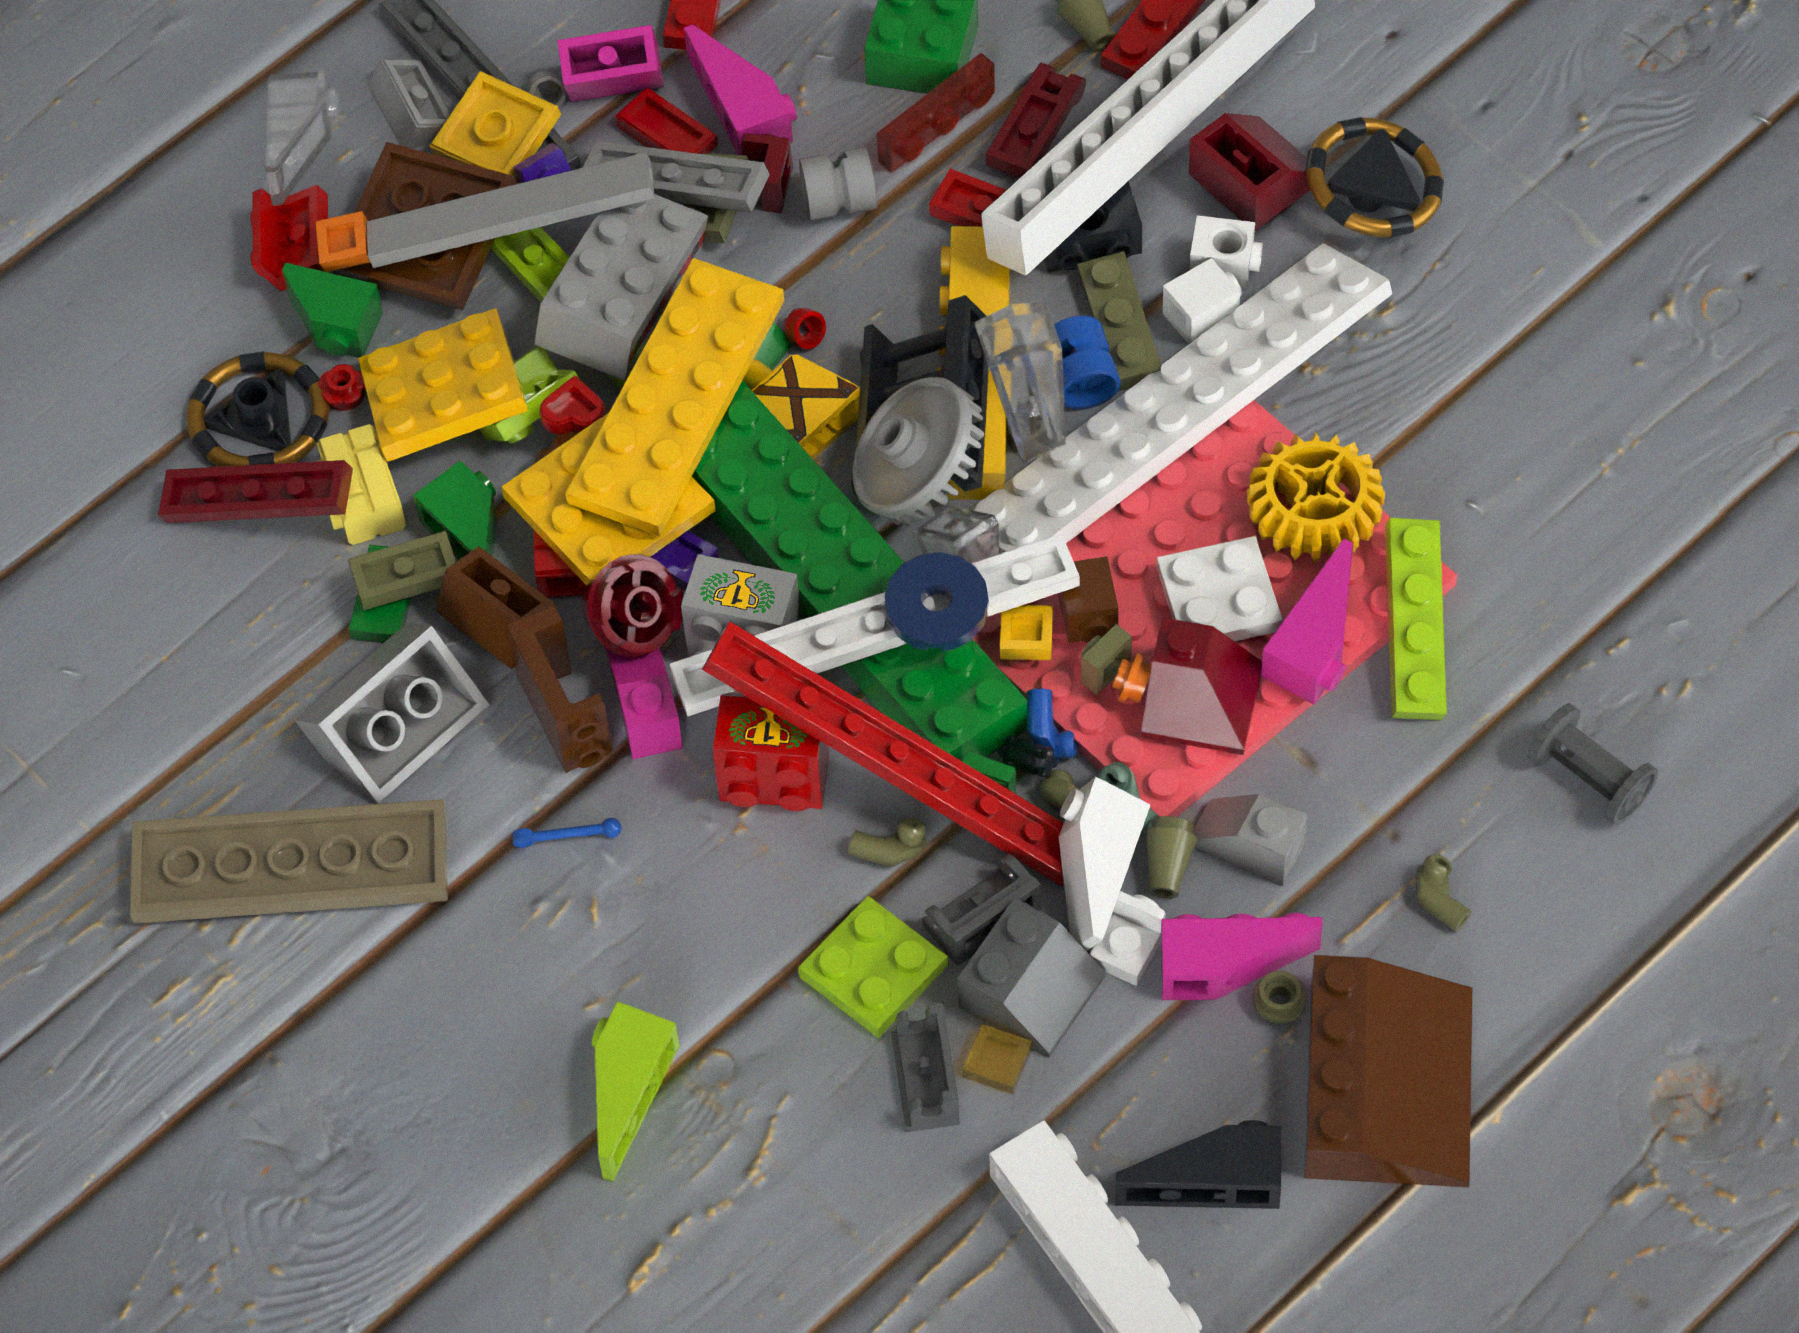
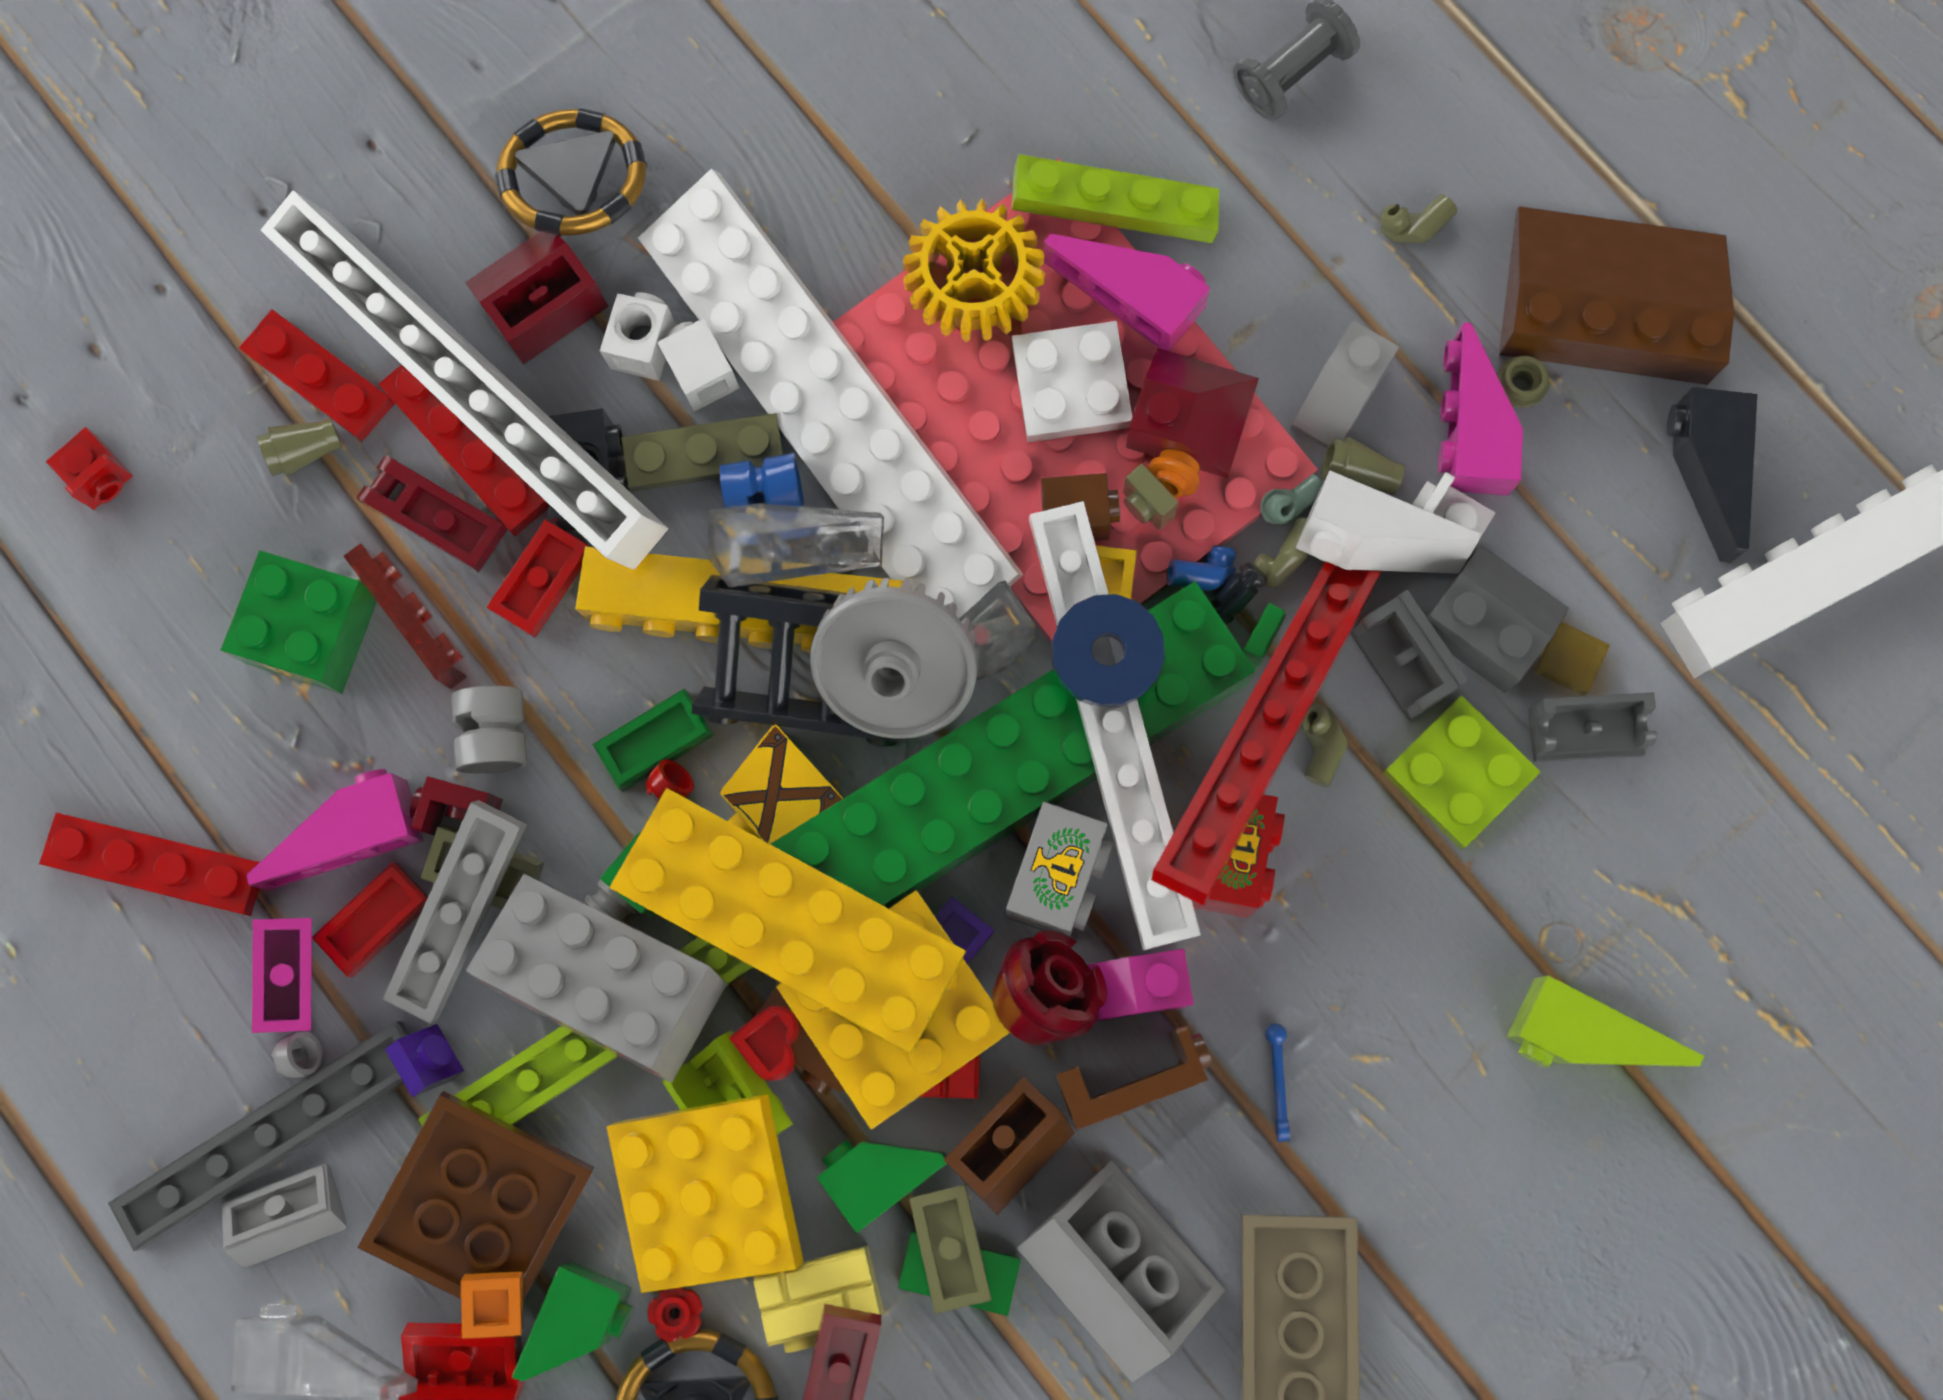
camera: 80 degrees left, 20 degrees up
light grey tile [366,152,655,268] -> none
yellow tile [429,71,562,180] -> none
none -> green tile [592,688,714,792]

